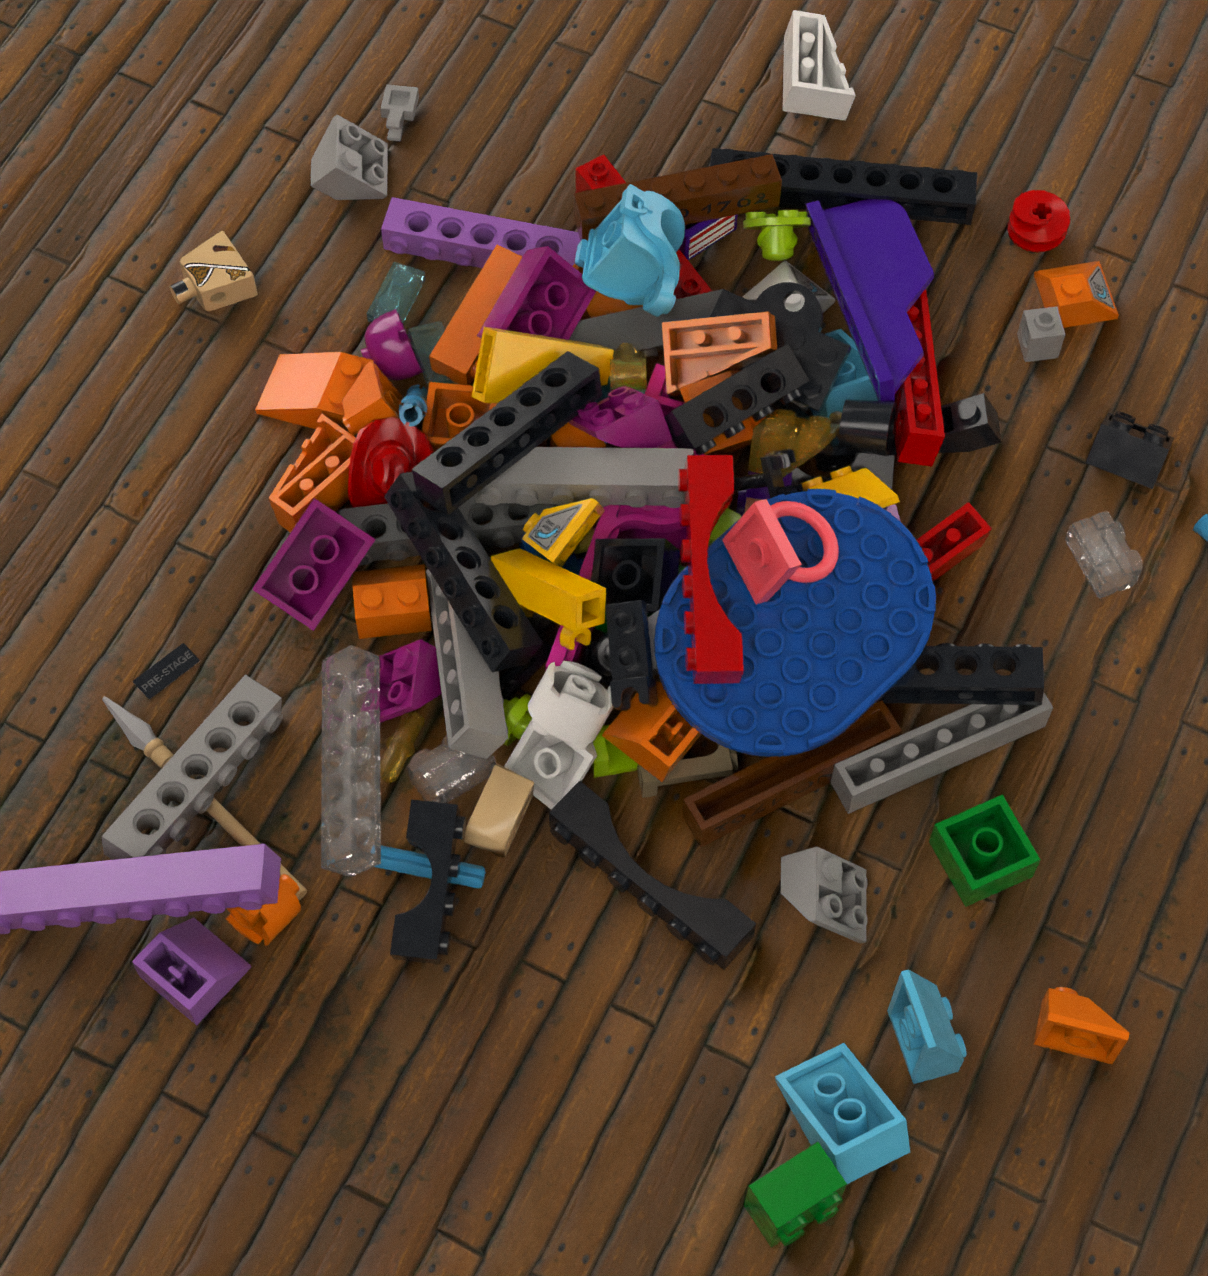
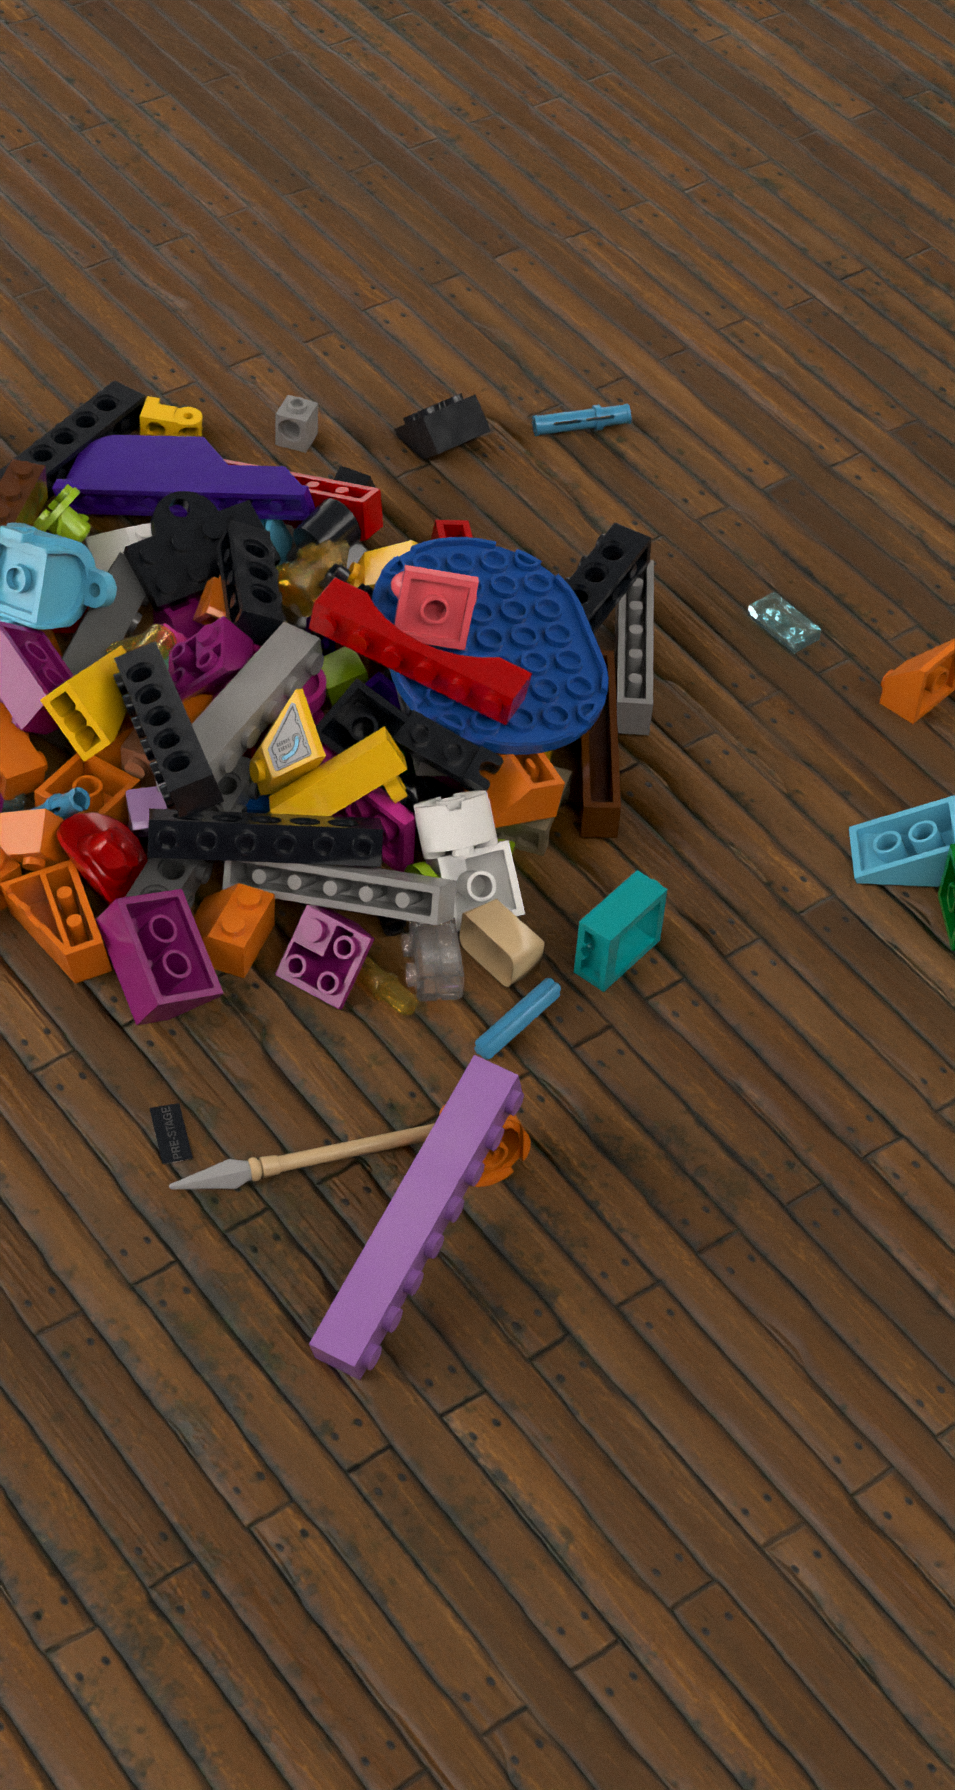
camera: 65 degrees left, 15 degrees down
light grey brick [102,675,283,860] -> none
medium lavender slope [132,917,251,1026] -> none
clear brick [321,645,381,877] -> none
black arch [390,799,466,965] -> none
black arch [549,781,756,970] -> none
orange wedge [662,311,777,398] -> none
light grey slope [781,846,868,944] -> none
medium azure slope [887,969,966,1084] -> none
green brick [929,794,1041,907] -> none
red piece [1007,190,1071,253] -> none
orange slope [1034,261,1119,328] -> none
clear brick [1065,511,1143,599] -> none
none -> yellow leg [140,396,202,437]
none -> teal window [574,870,668,992]
none -> clear light blue plate [748,592,821,654]

